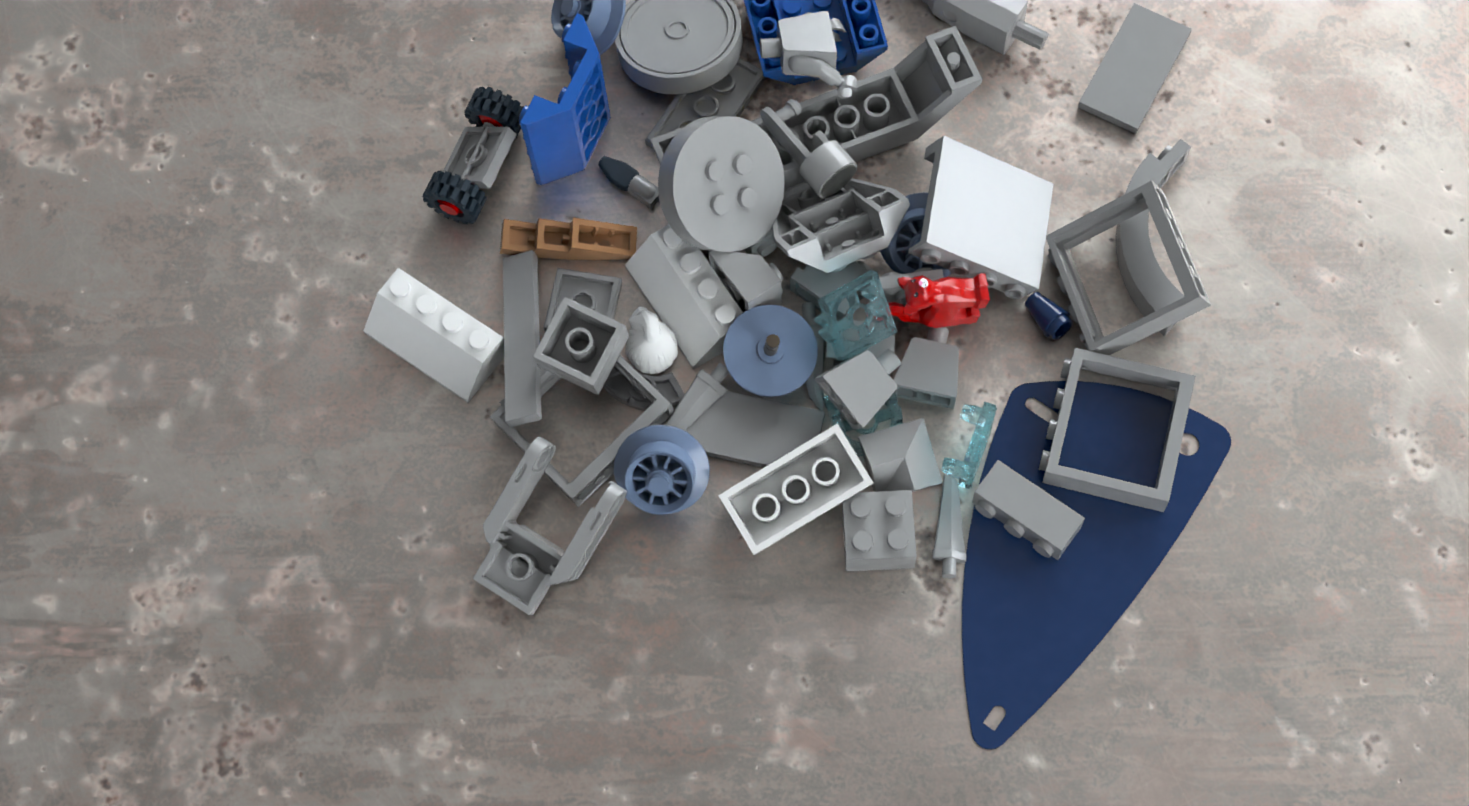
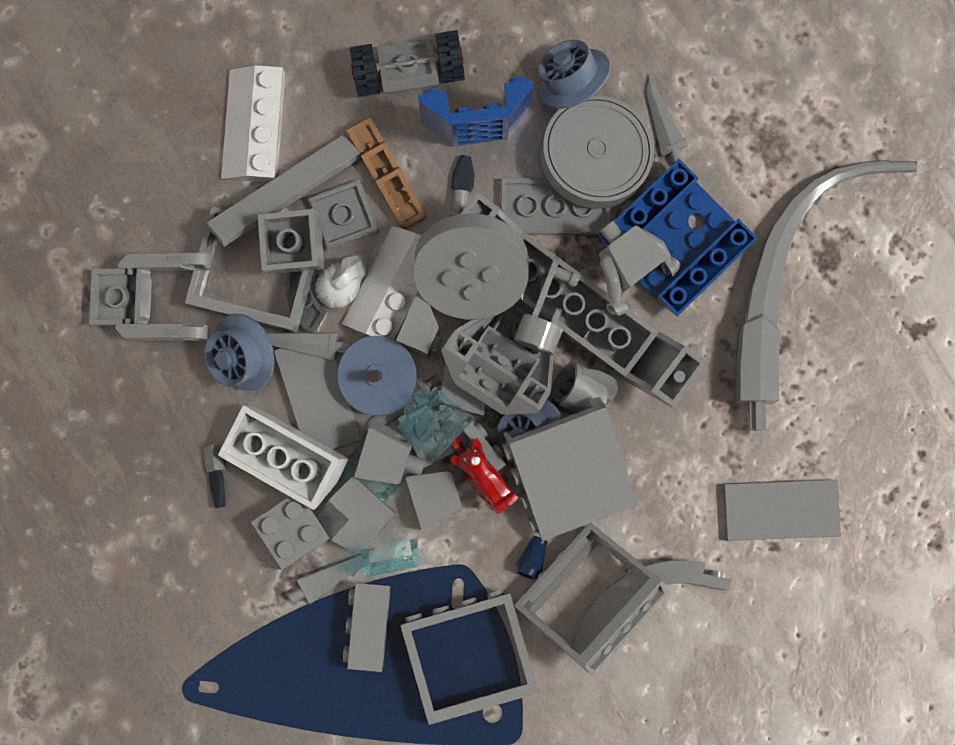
camera: 55 degrees right, 15 degrees up
none -> piece [203,444,226,508]
none -> light grey helmet [551,361,618,415]

